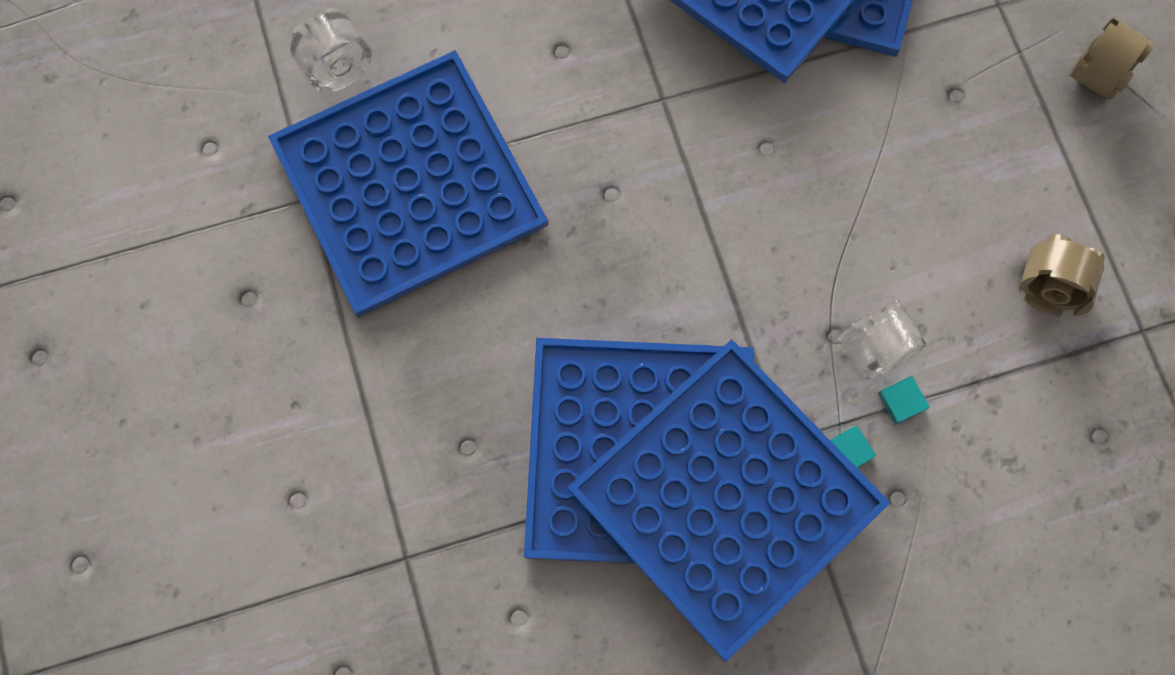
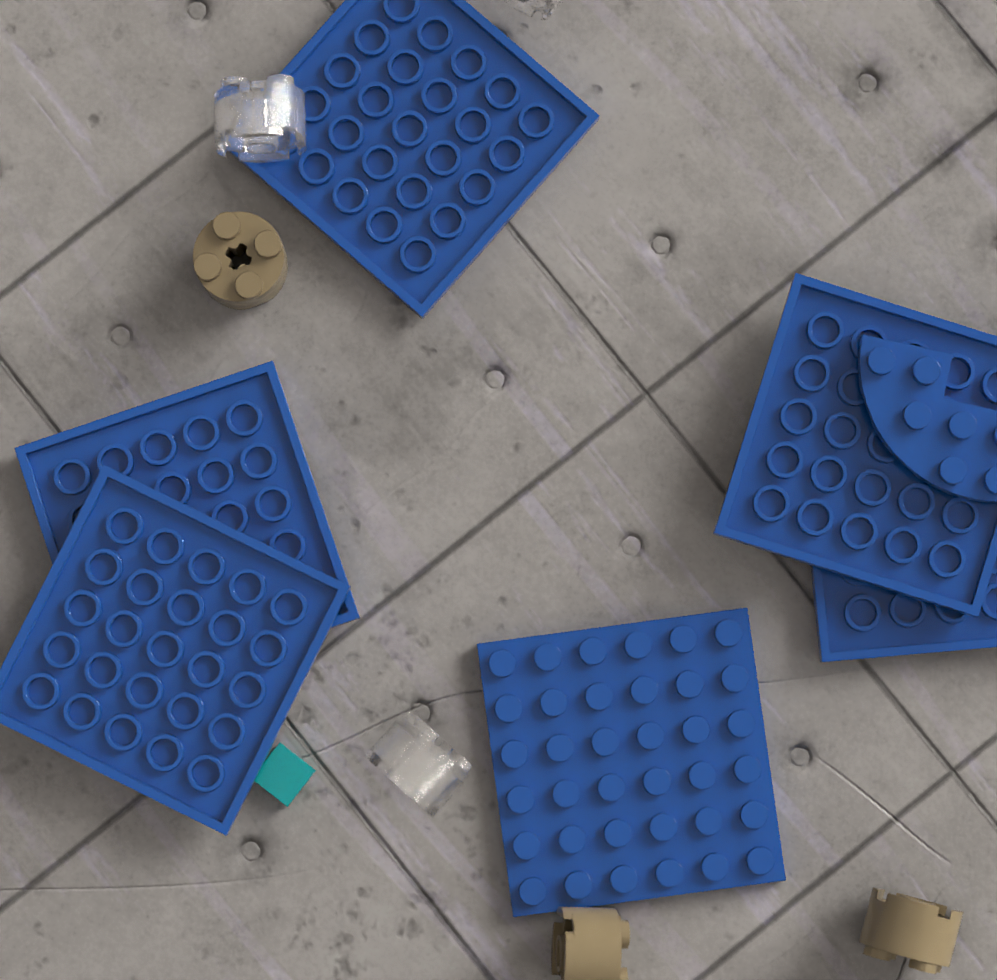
camera: 70 degrees right, 10 degrees up
teal tile [878,376,930,425] -> none
none -> dark tan brick [193,211,288,310]
none -> clear brick [214,74,307,163]
none -> blue plate [477,608,786,917]

